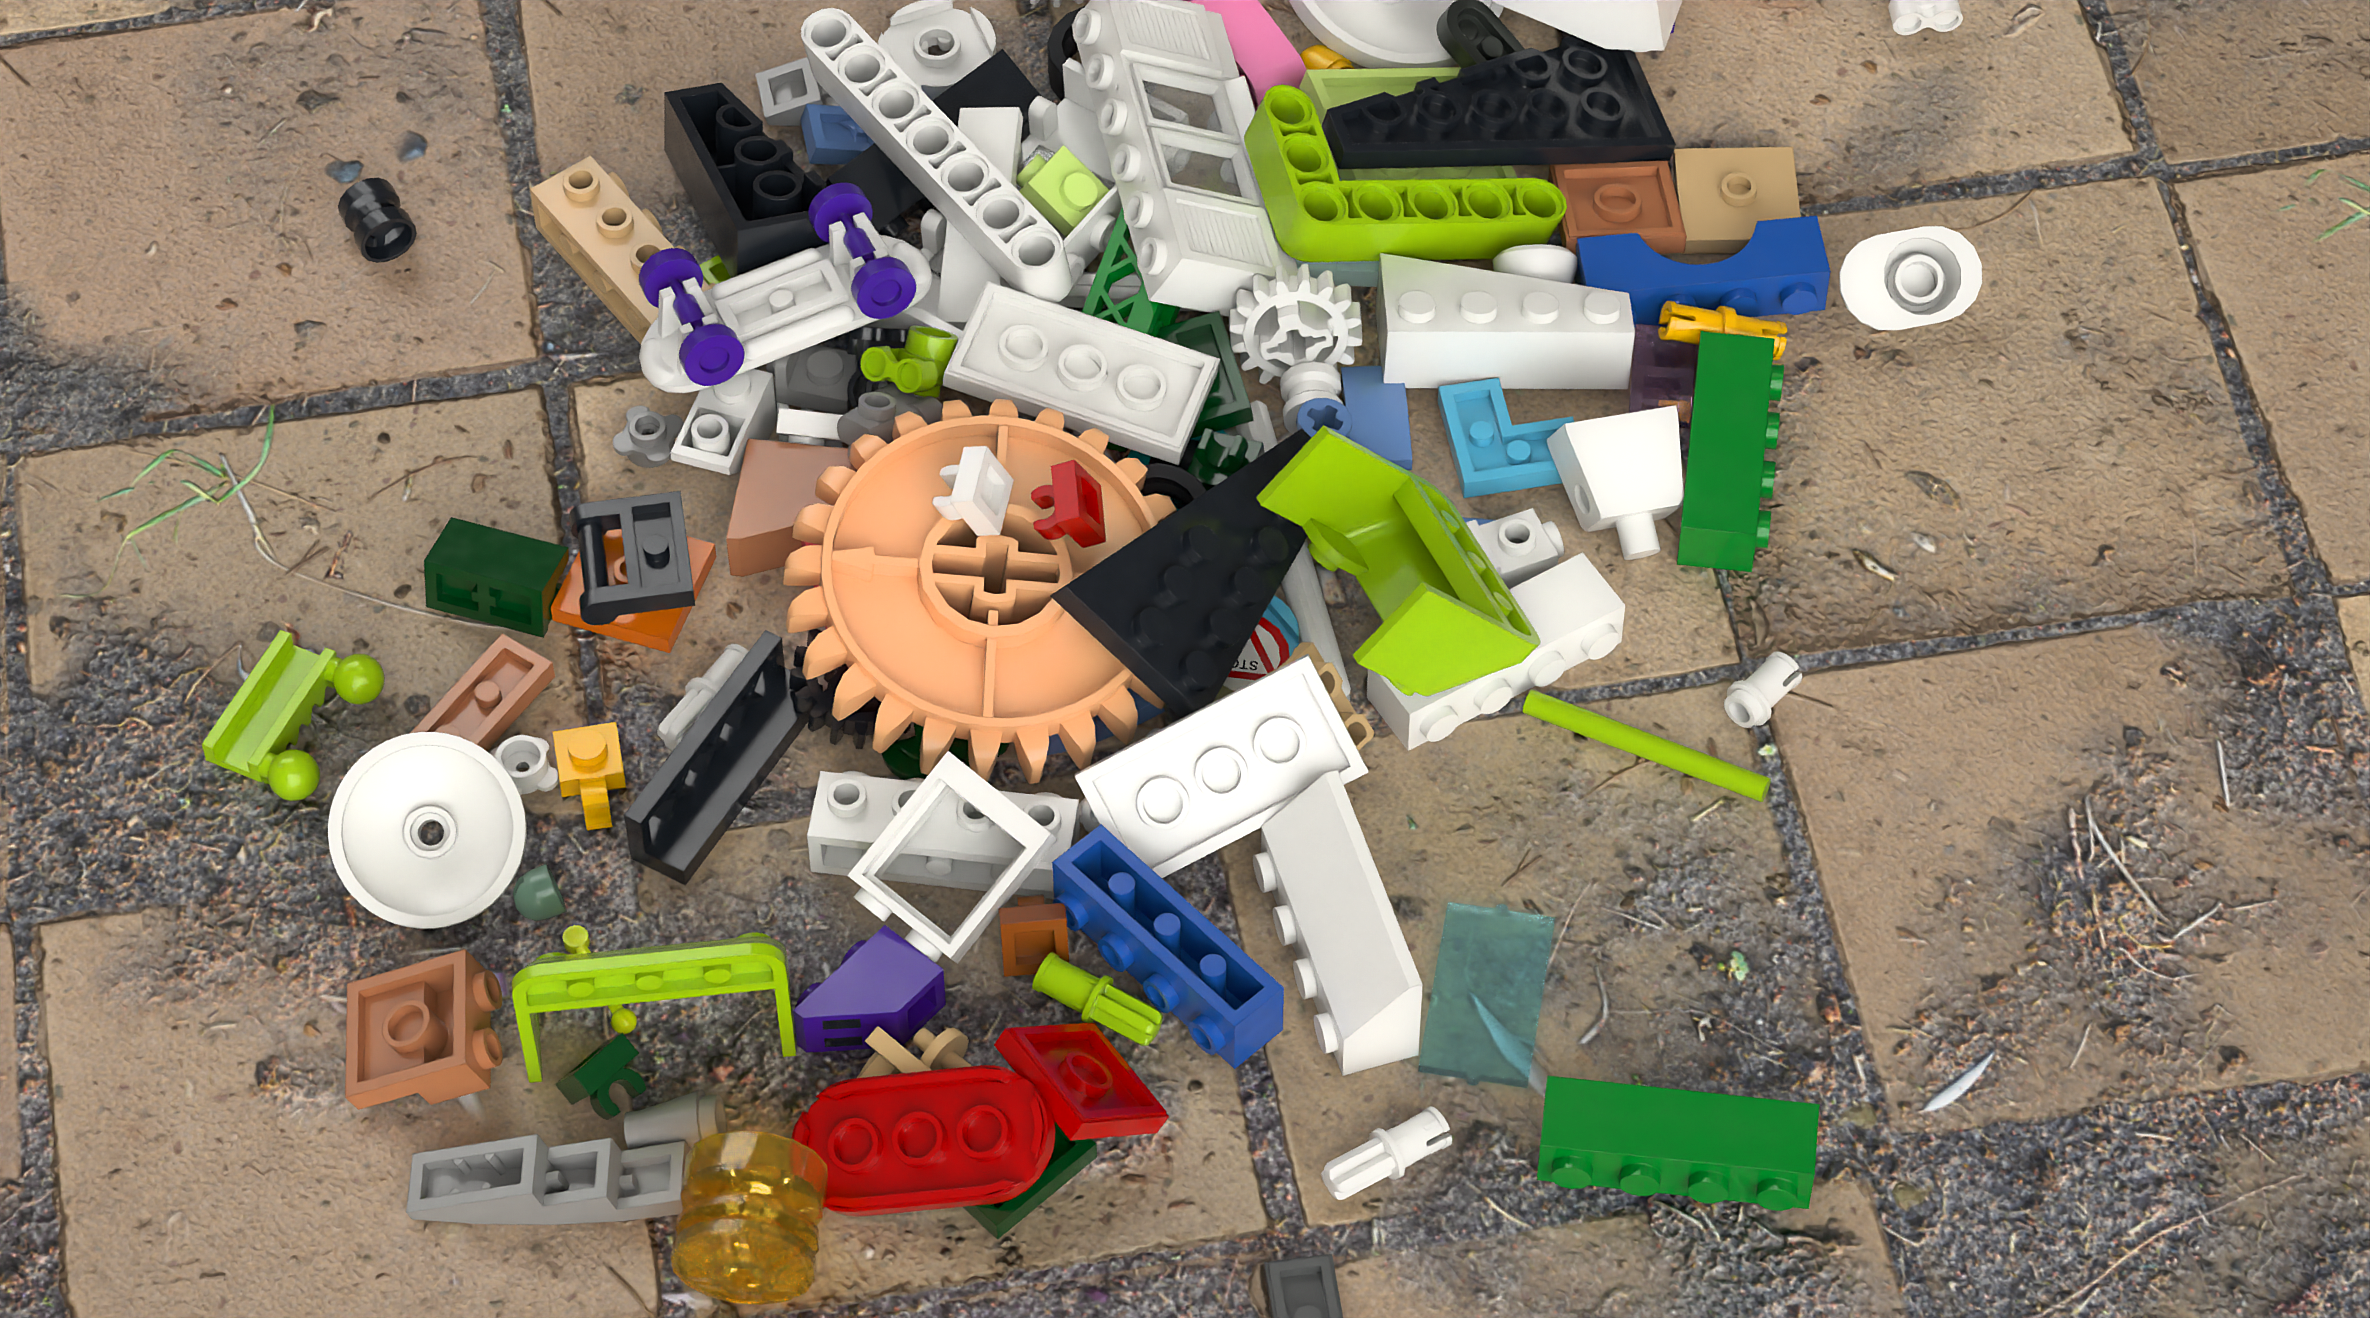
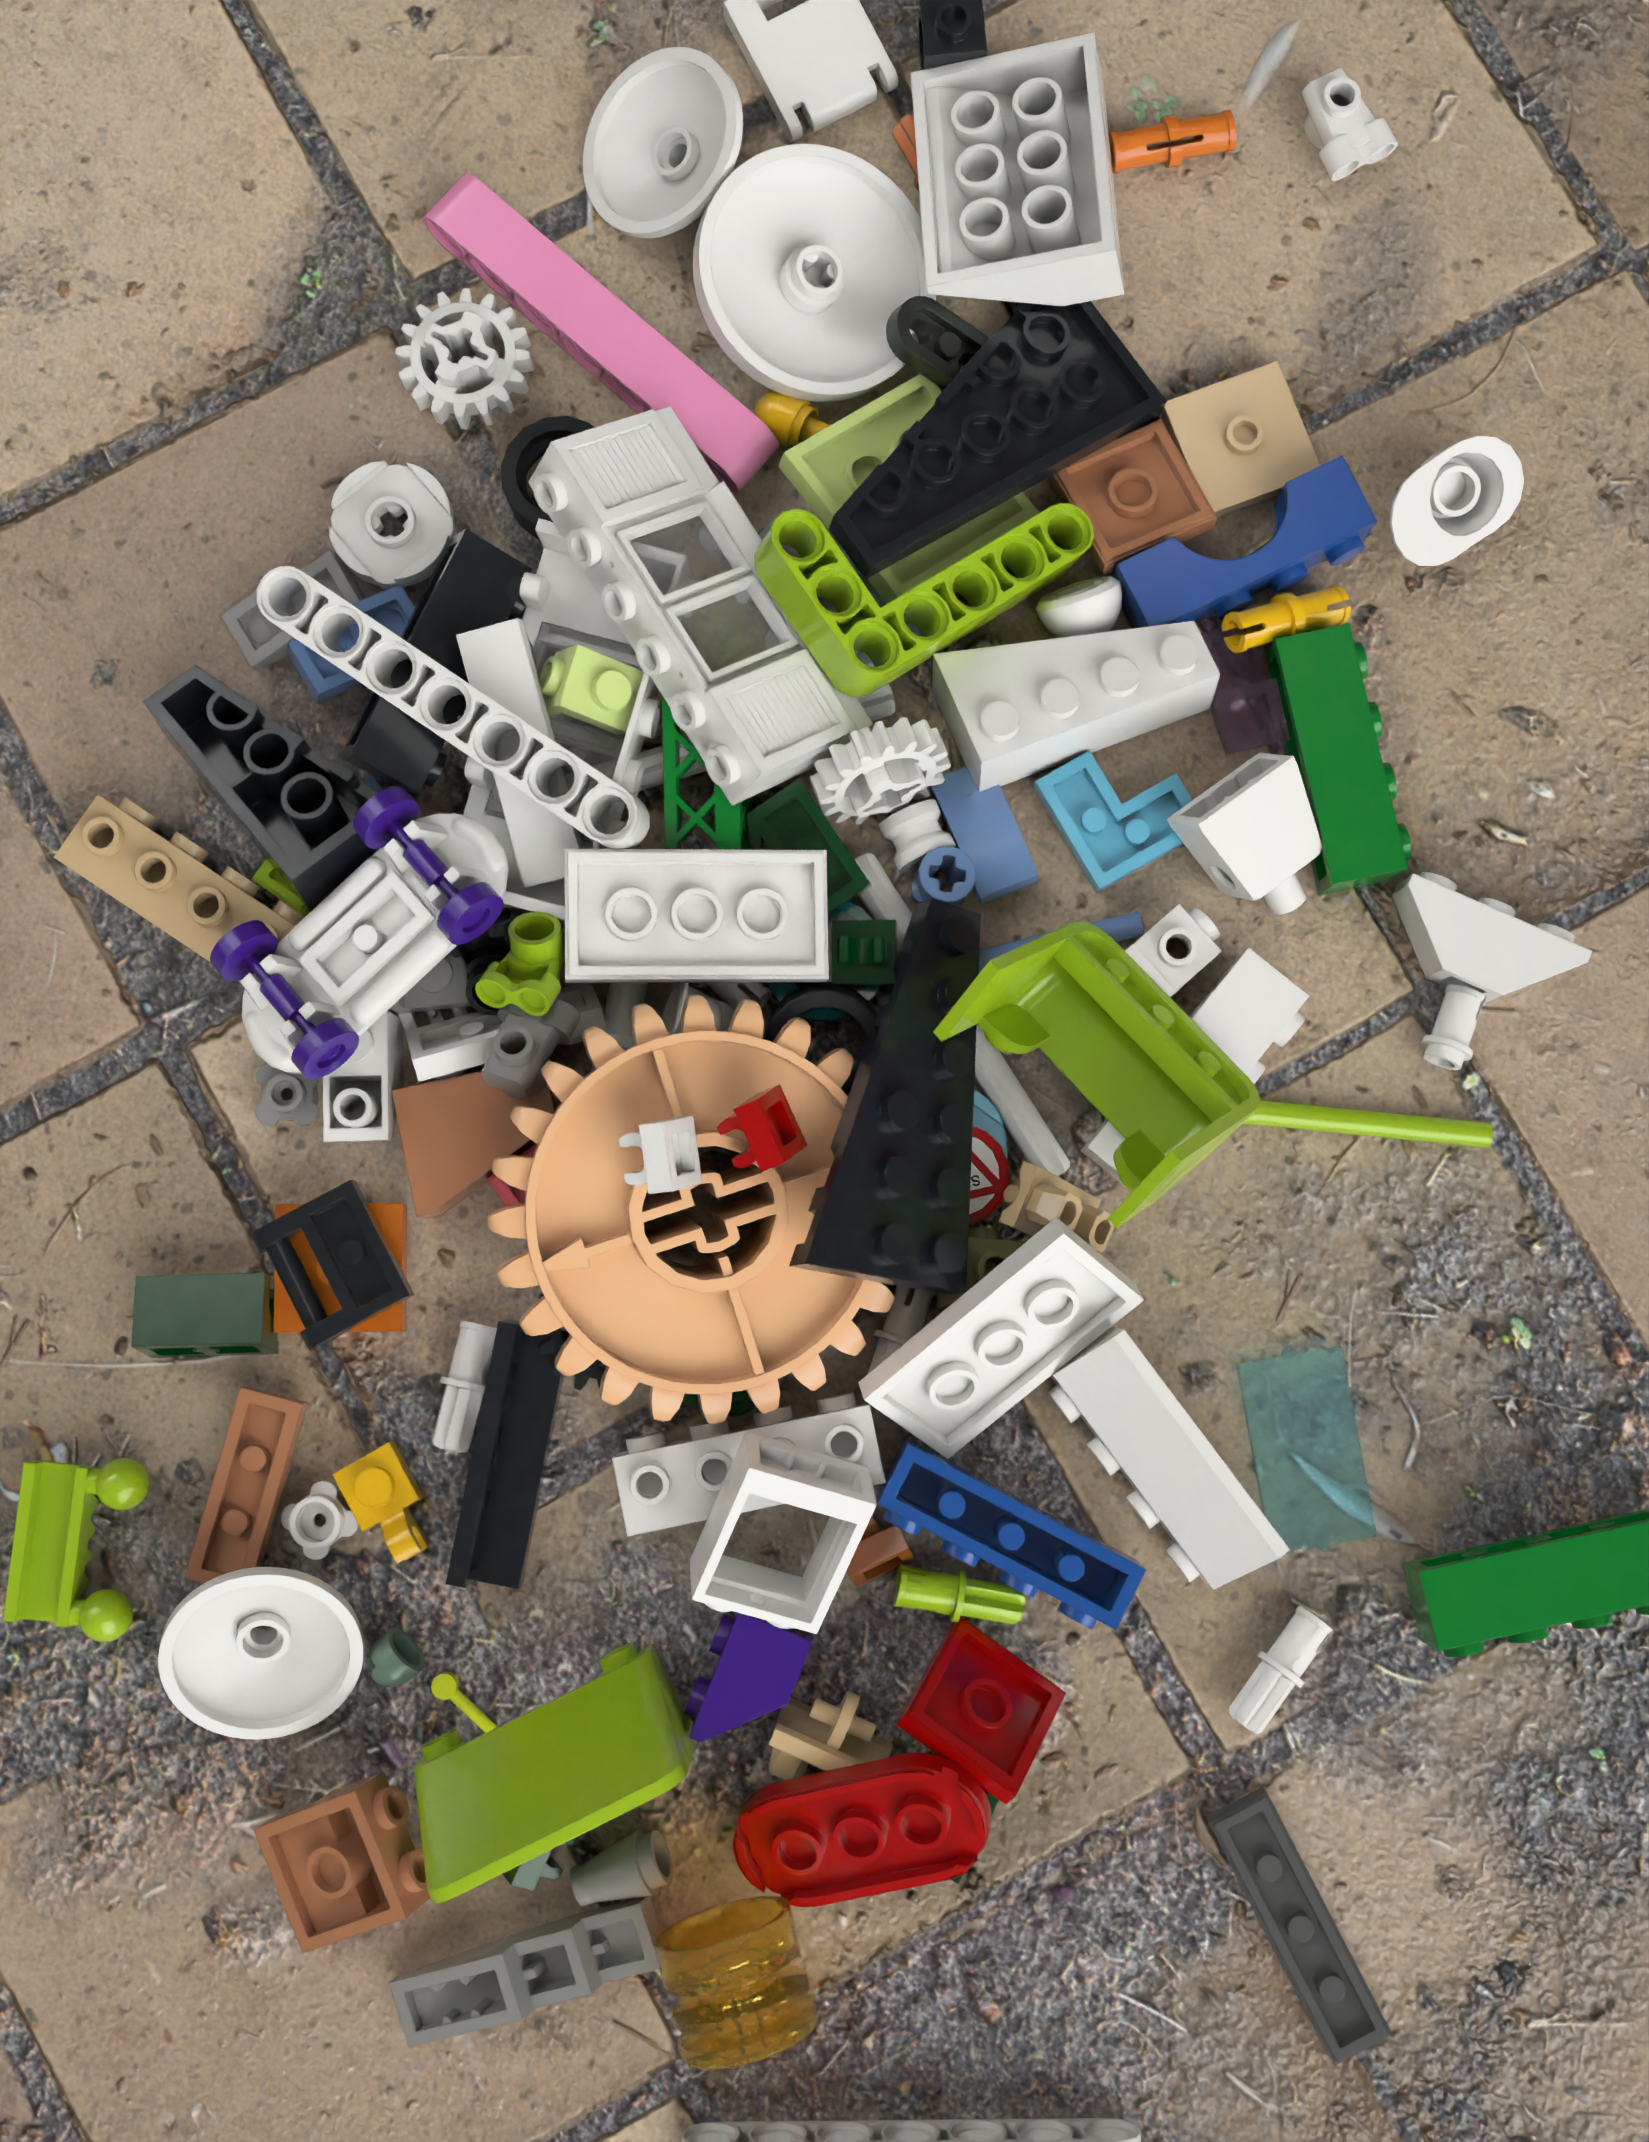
camera: 15 degrees left, 30 degrees up
none -> white slope [1392,872,1592,1002]

